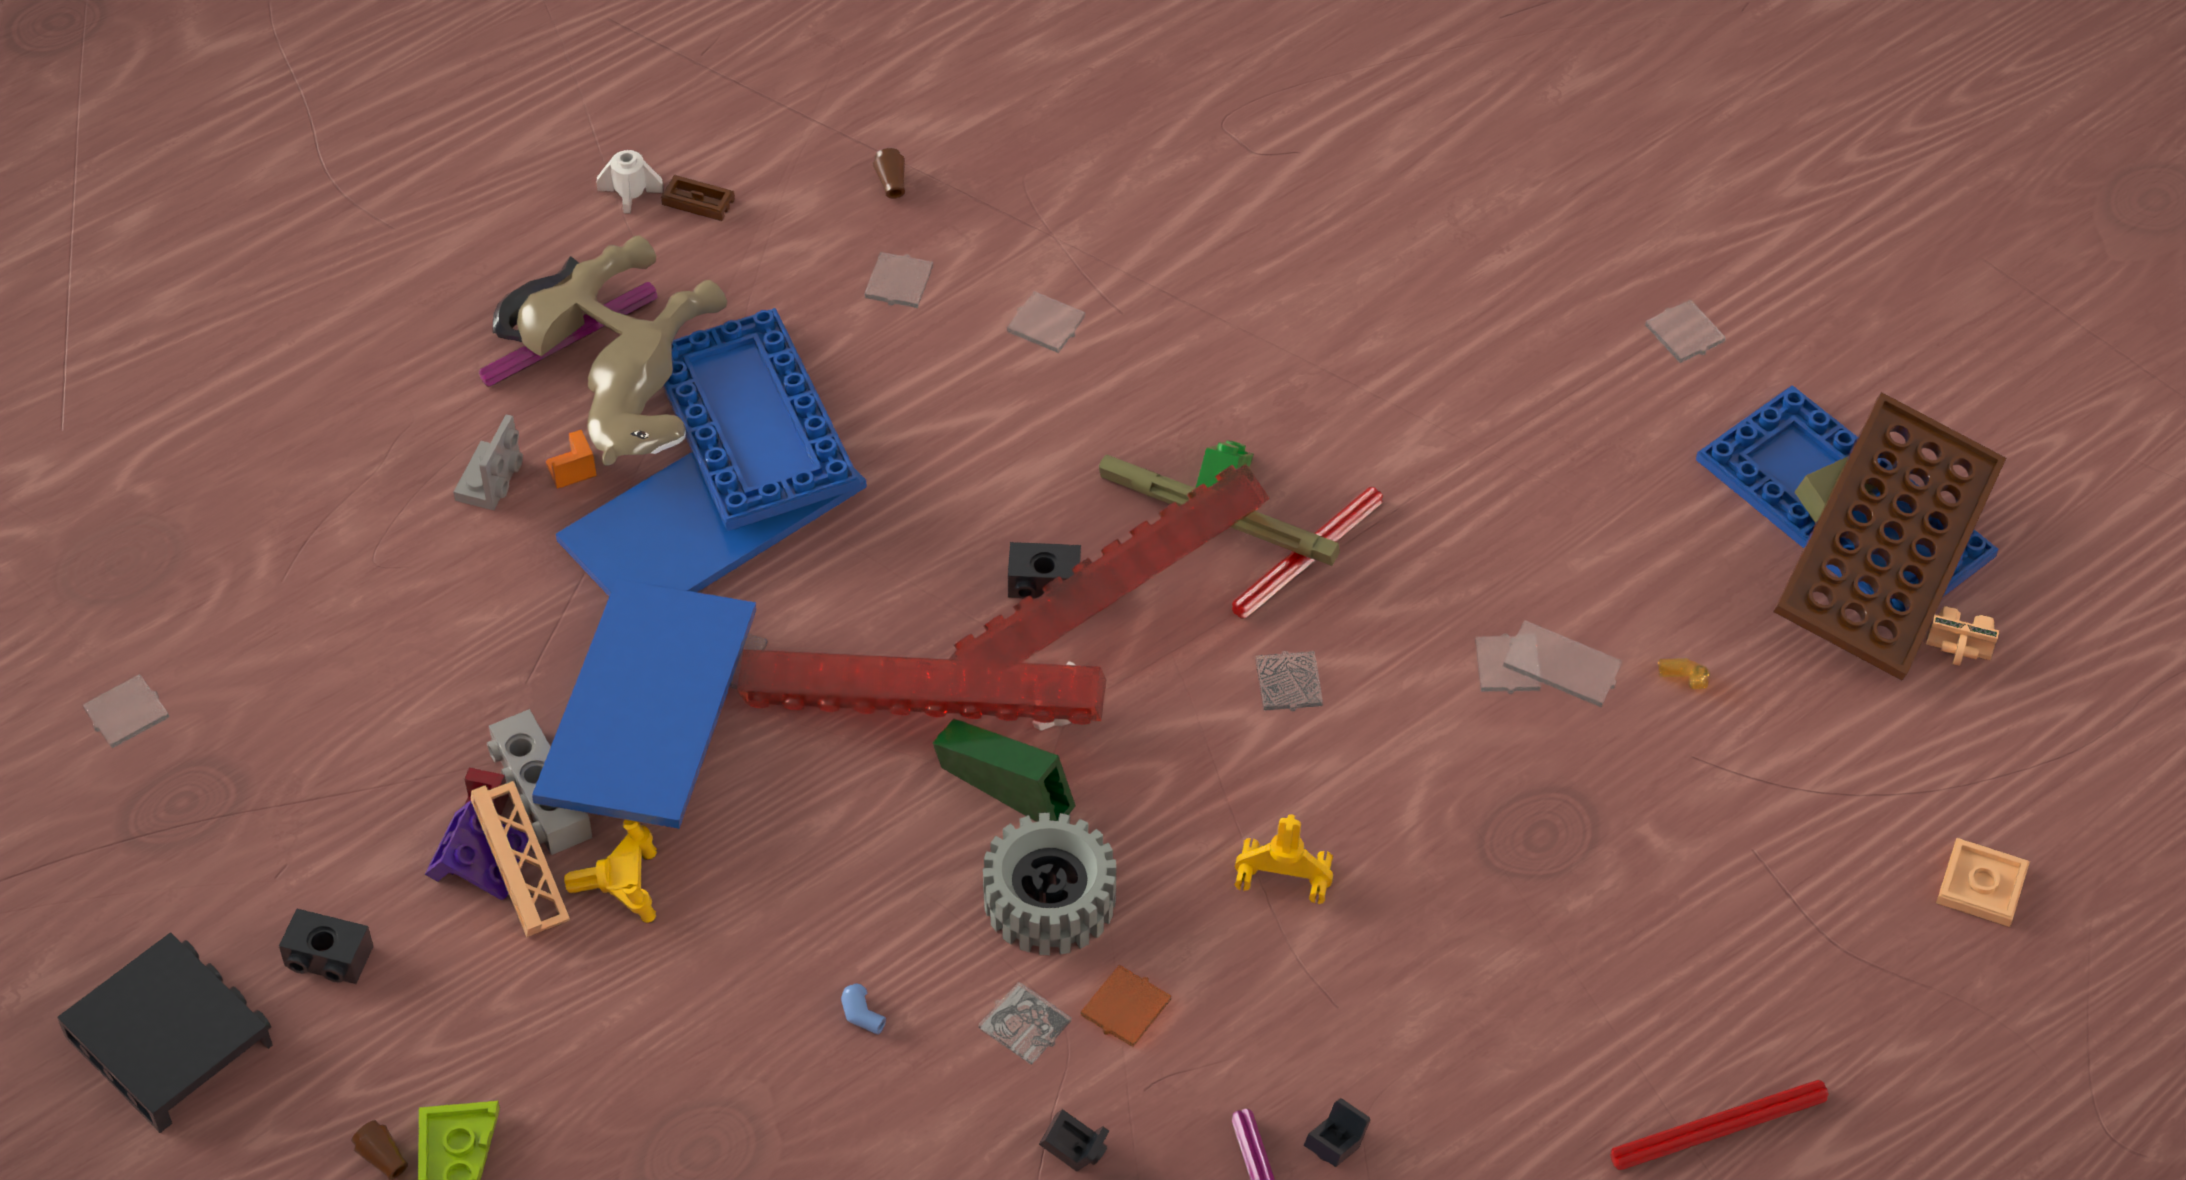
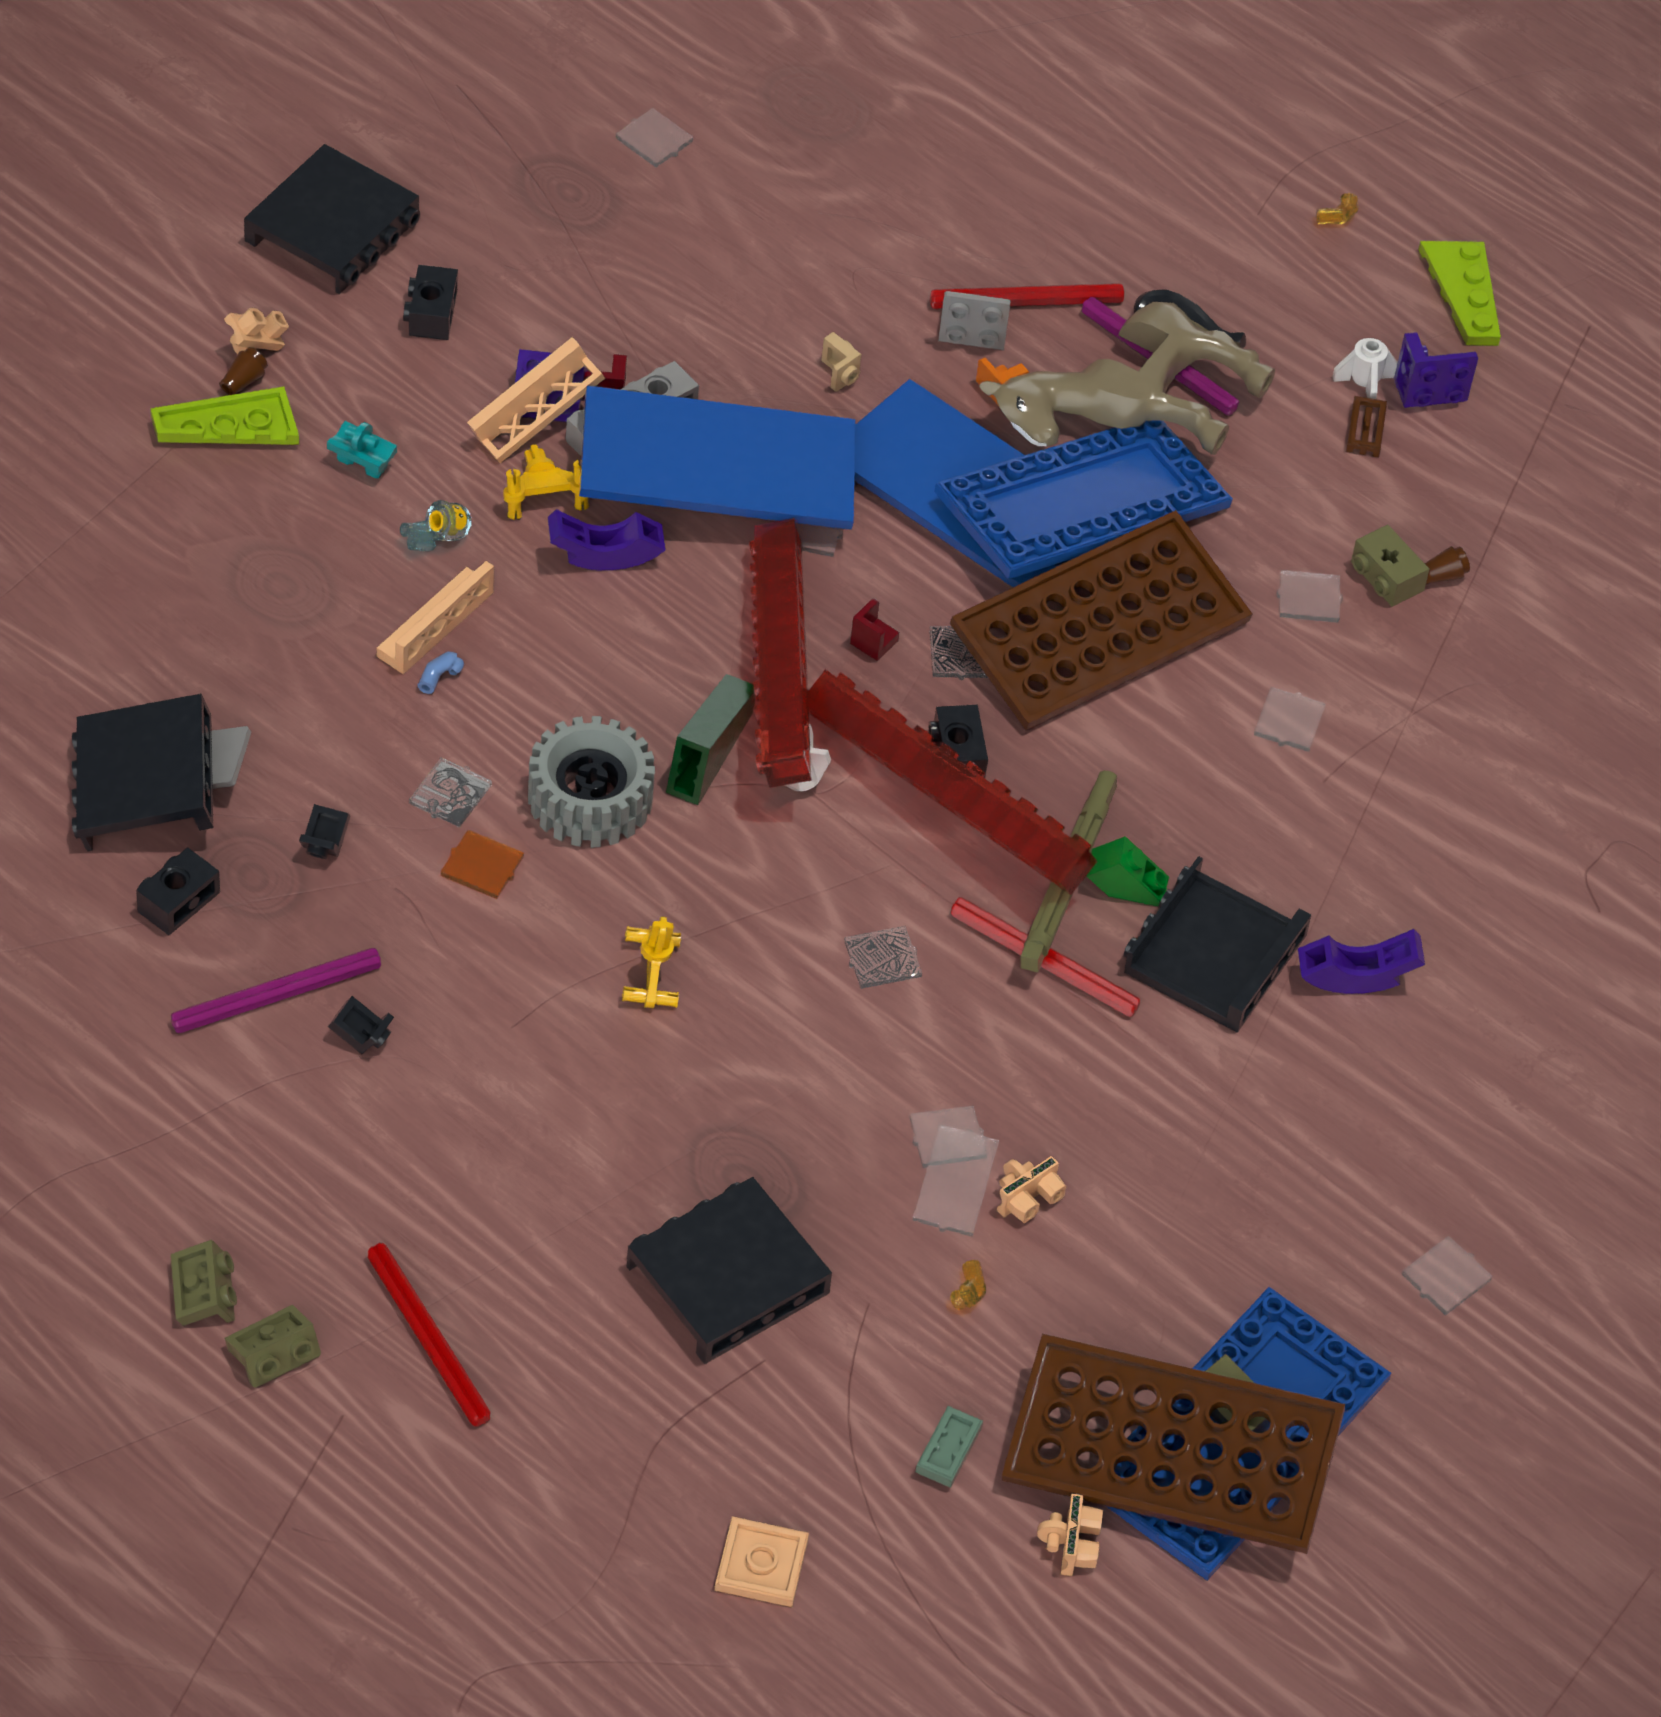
camera: 75 degrees right, 0 degrees up
none -> light nougat hips [224,308,289,354]
none -> teal hips [327,421,397,479]
none -> light nougat fence [376,561,494,674]
none -> clear light blue piece [400,500,472,552]
none -> dark purple arch [548,509,666,571]
none -> black panel [626,1177,832,1364]
none -> tan bracket [822,332,861,392]
none -> dark red panel [850,598,900,661]
none -> sand green plate [915,1406,983,1488]
none -> clear piece [929,626,988,680]
none -> red axle [930,283,1125,309]
none -> reddish brown piece [950,510,1253,730]
none -> light nougat hips [997,1156,1066,1223]
none -> black panel [1123,856,1311,1033]
none -> dark purple arch [1298,929,1425,994]
none -> clear yellow arm [1316,193,1359,224]
none -> olive brick [1351,524,1429,607]
none -> dark purple bracket [1394,332,1478,408]
none -> lime wing [1418,241,1501,346]

